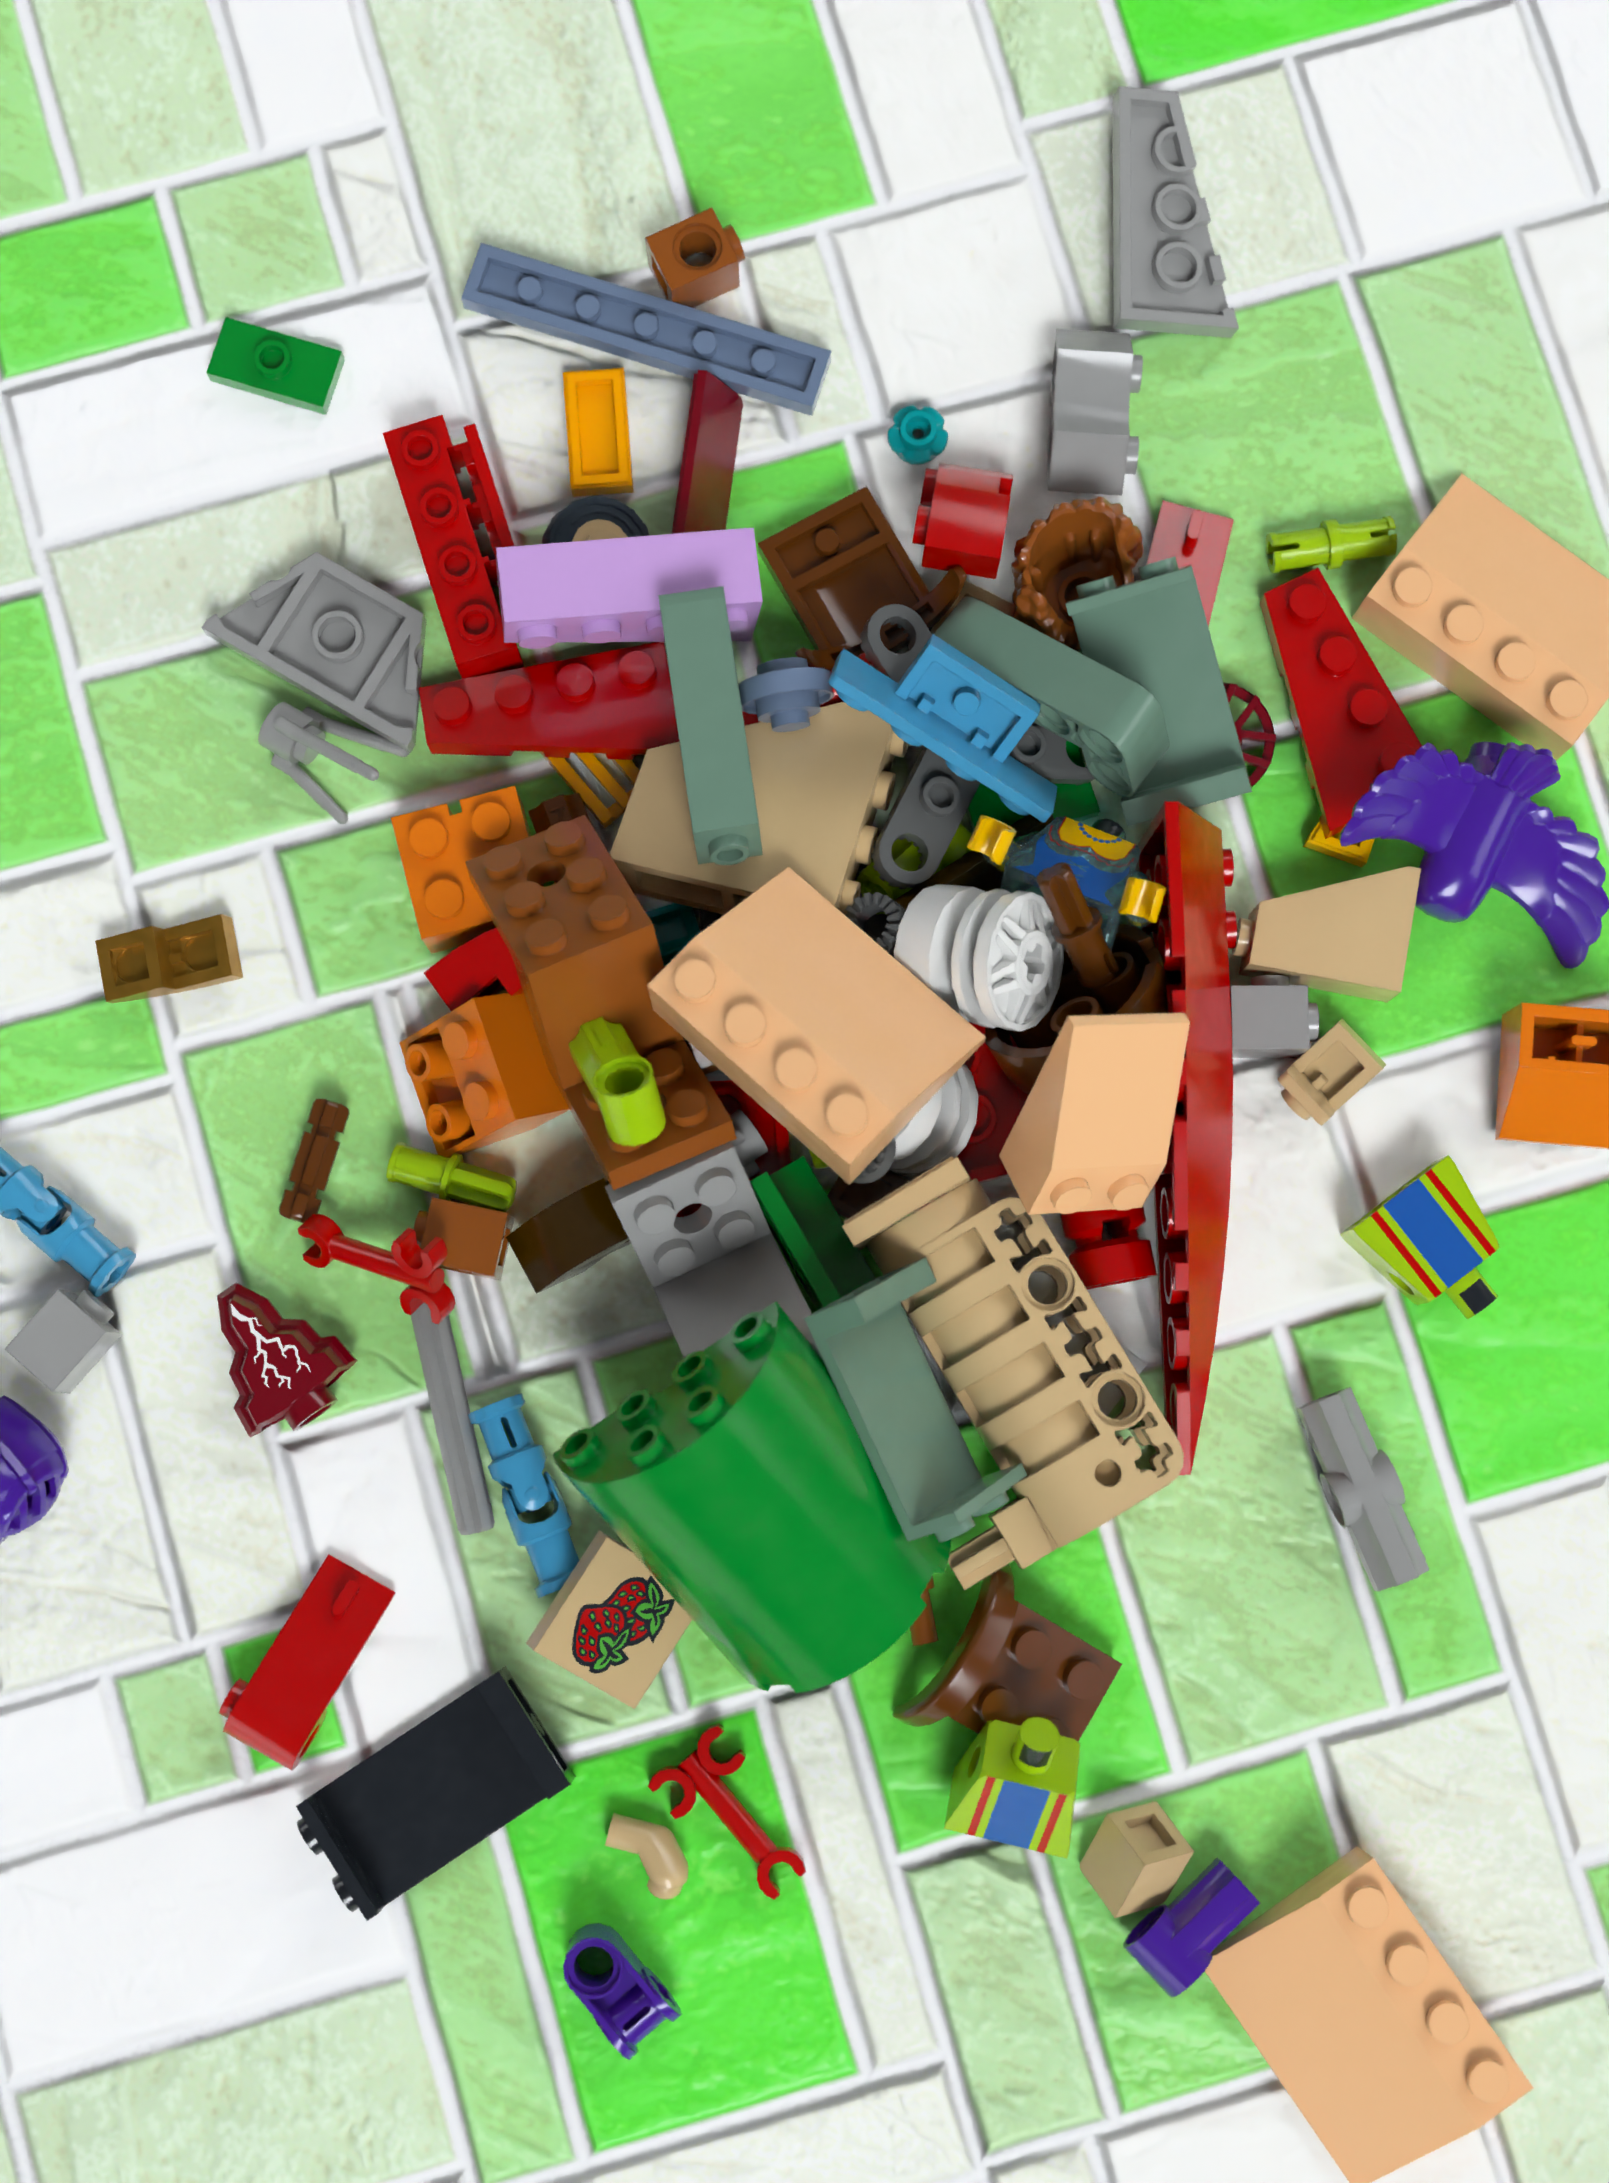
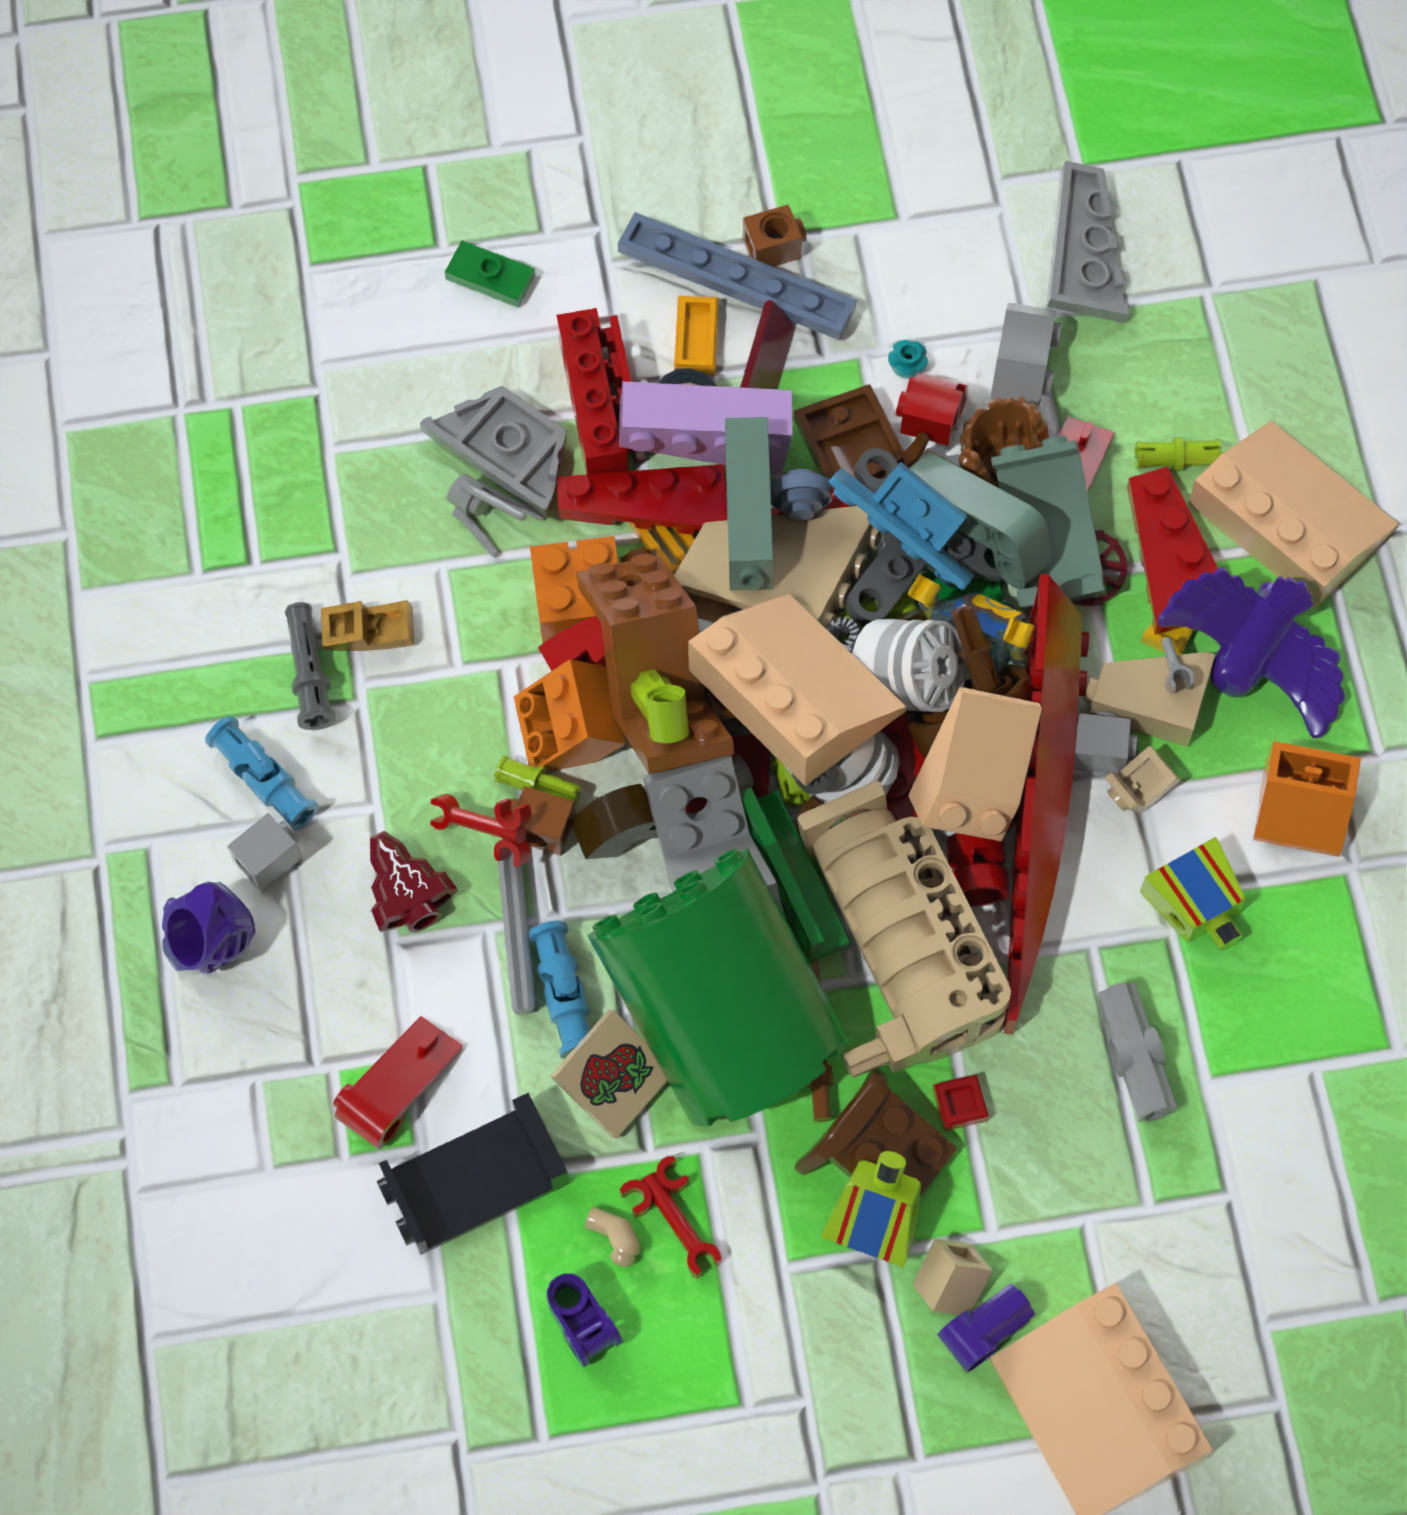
camera: 10 degrees right, 15 degrees down
reddish brown axle [279,1099,350,1223] -> none
sand green panel [804,1257,1027,1542] -> none
none -> dark grey pin [284,602,336,730]
none -> red tile [933,1074,989,1132]
none -> light grey hand [1161,637,1194,693]

